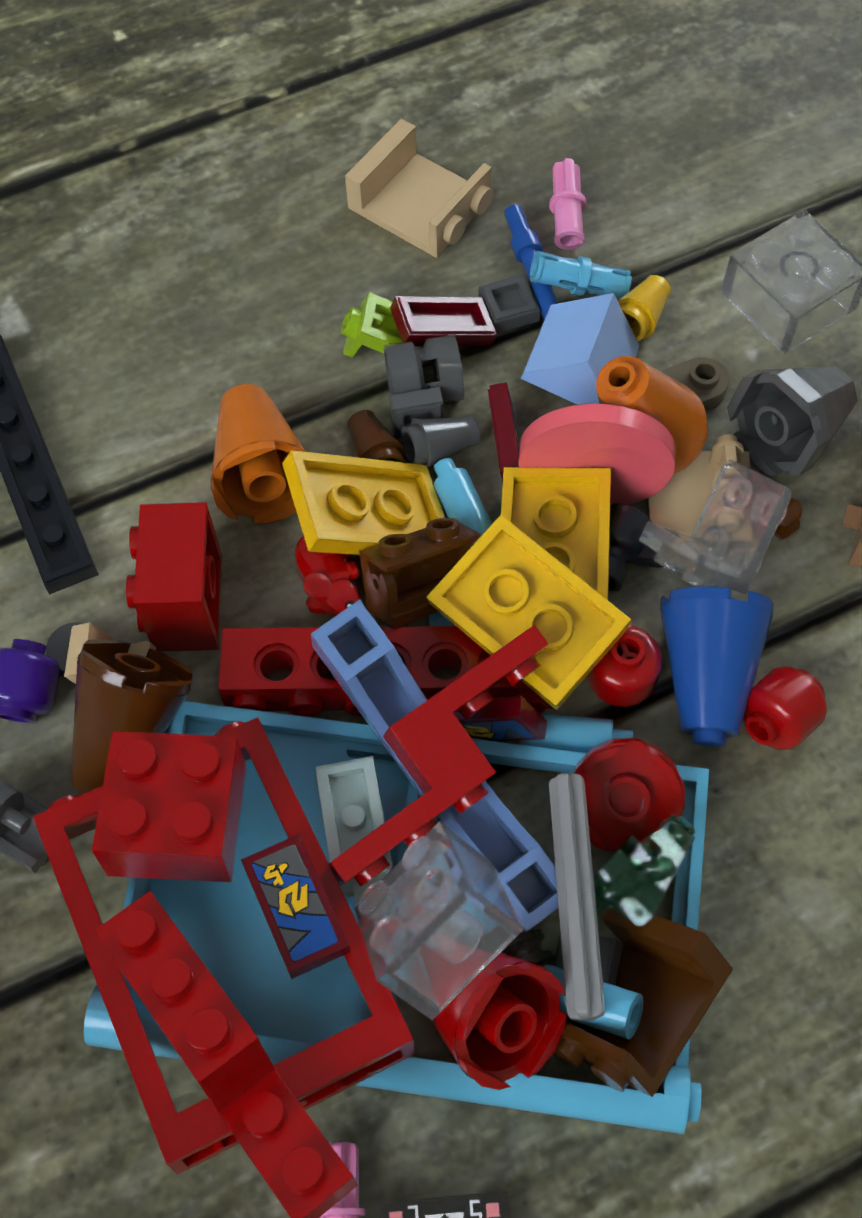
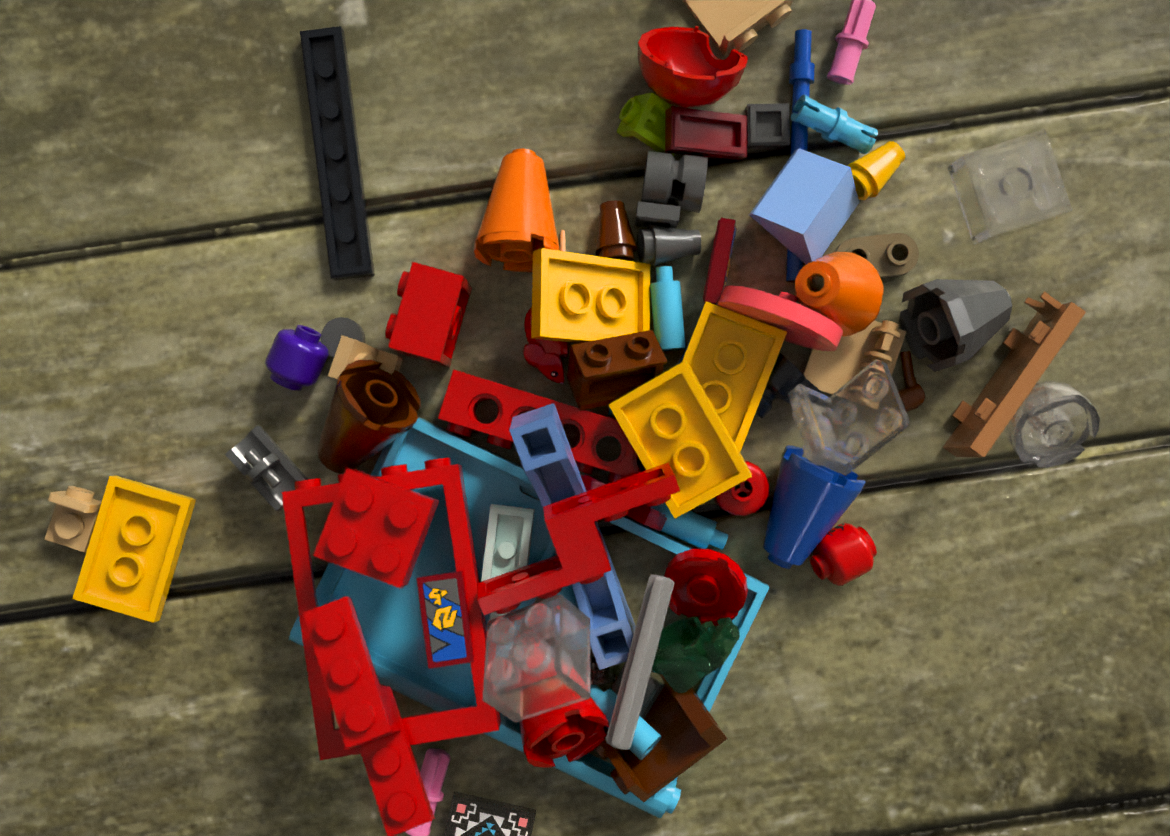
camera: 15 degrees right, 25 degrees up
none -> red cylinder [638,26,748,108]

